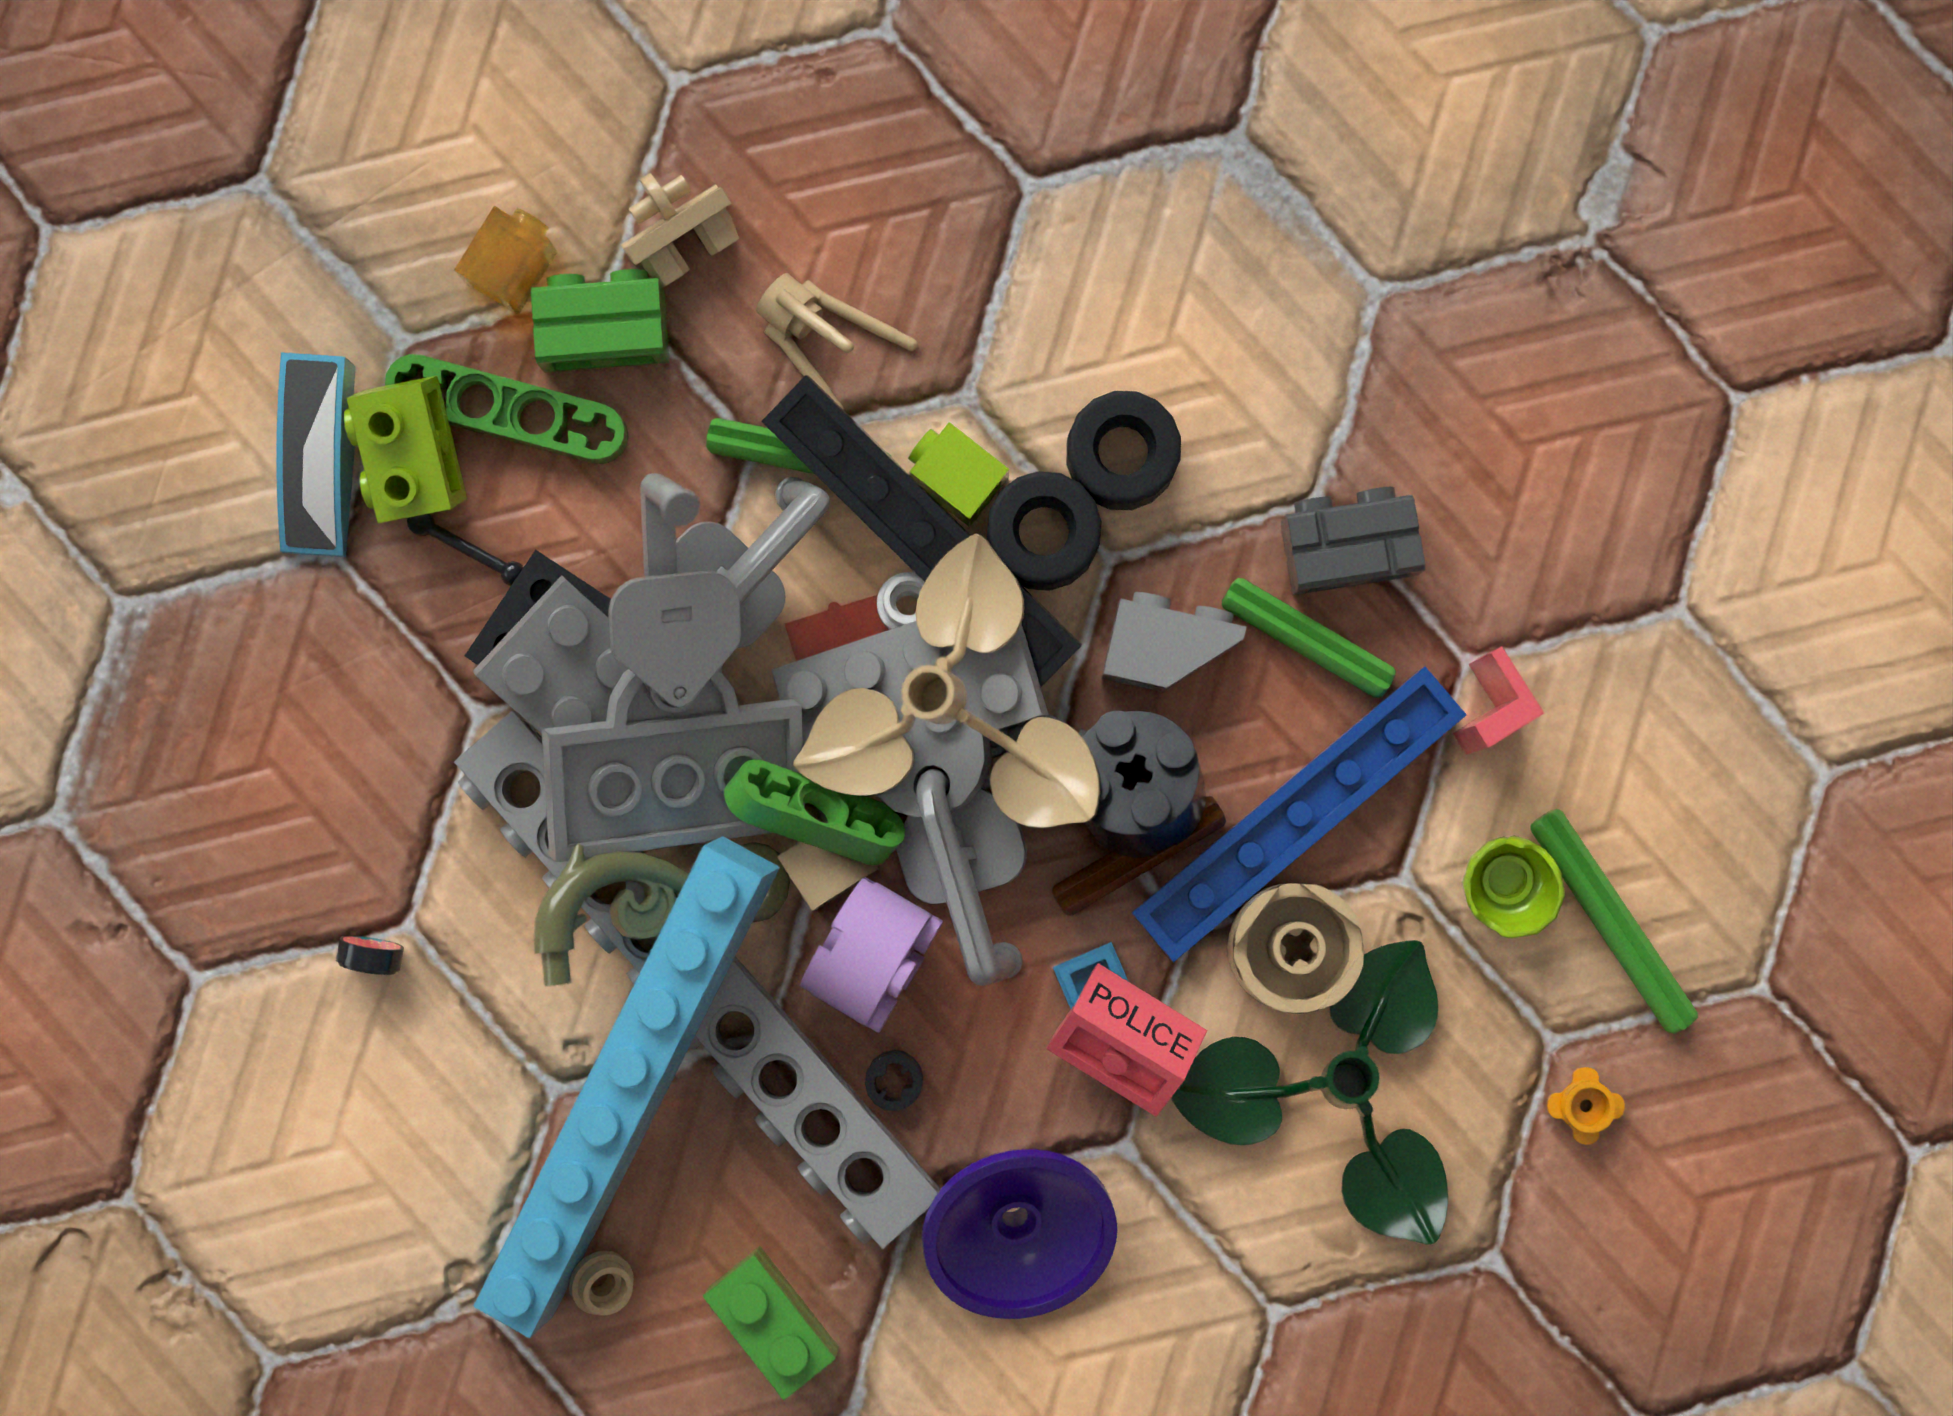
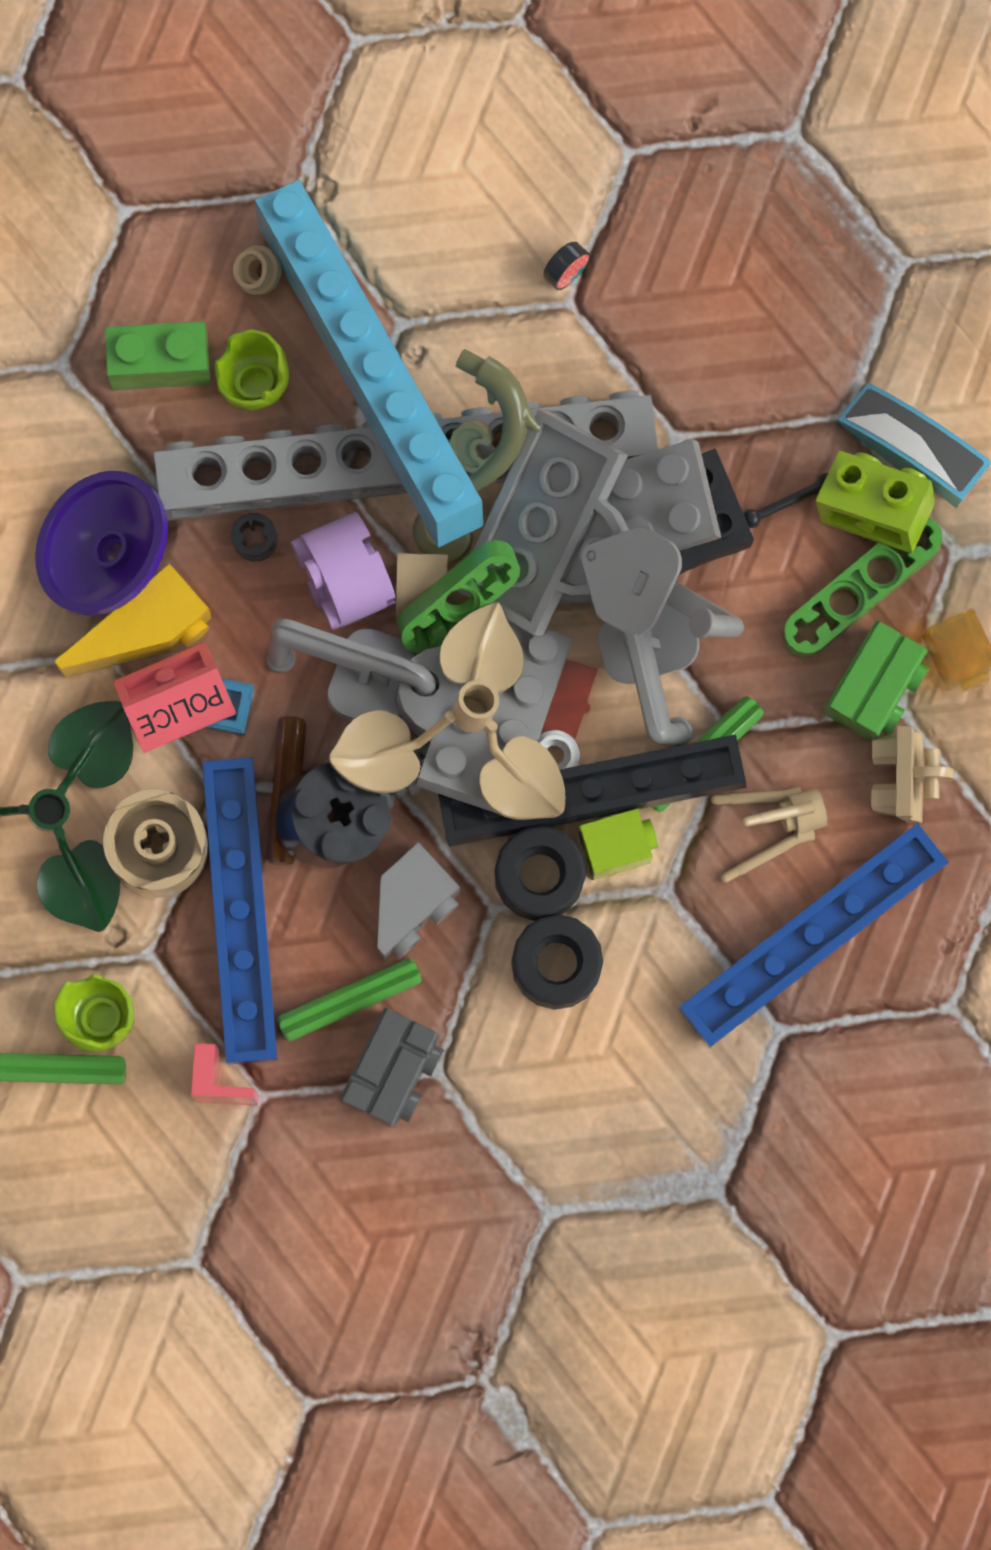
camera: 120 degrees right, 5 degrees down
none -> yellow slope [54,564,212,678]
none -> lime hair [215,329,290,411]
none -> blue plate [678,823,949,1048]

